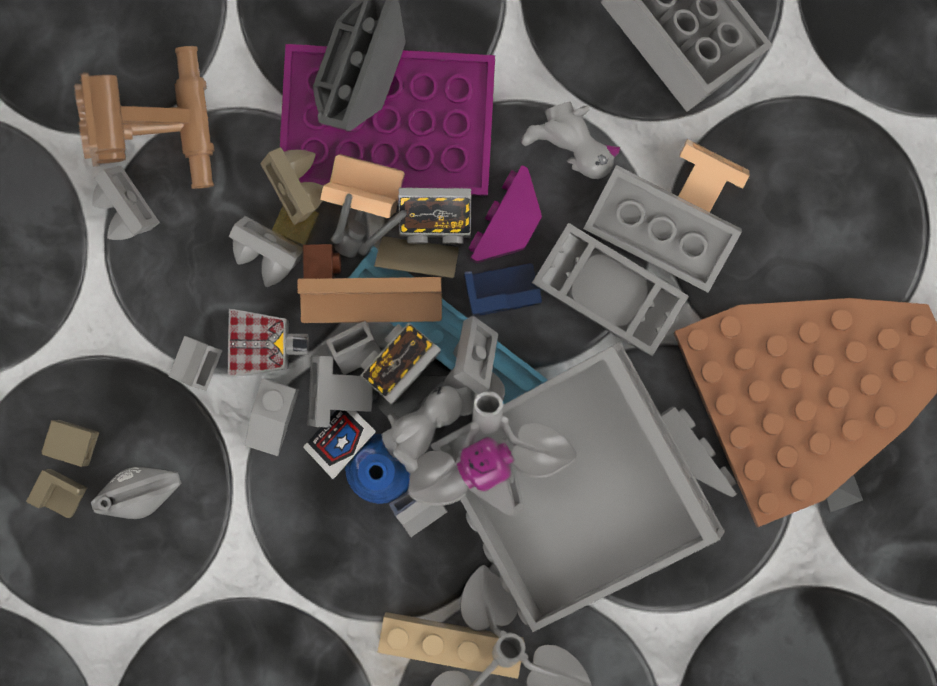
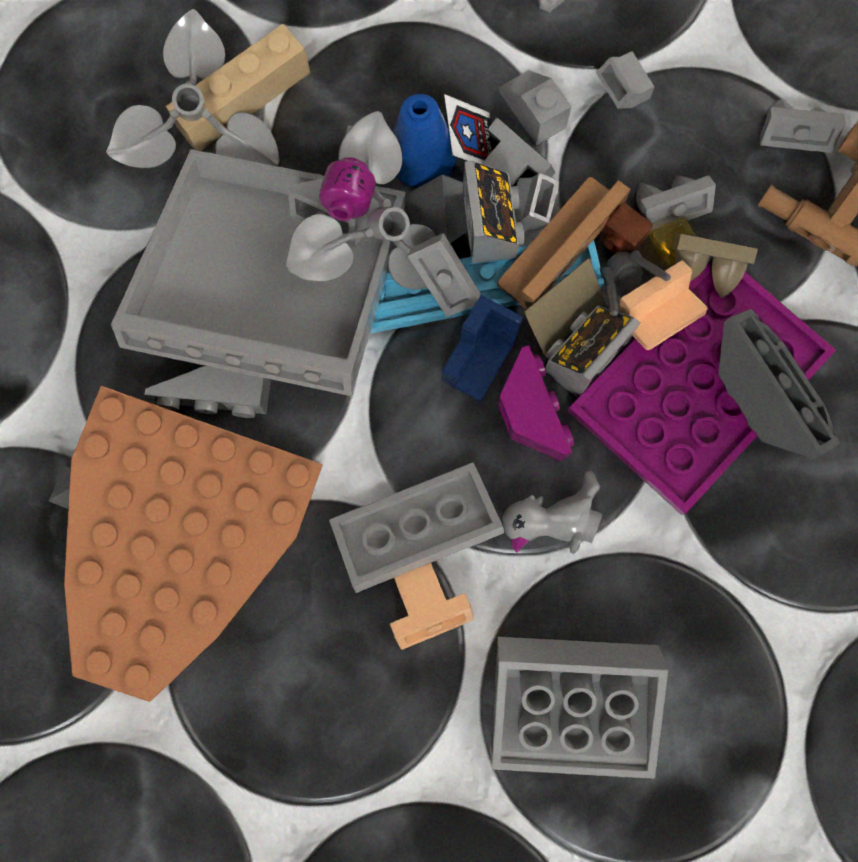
camera: 135 degrees right, 10 degrees down
torso [228,309,309,377] -> none
light grey animal [382,386,463,473] -> none
light grey slope [532,223,689,356] -> none

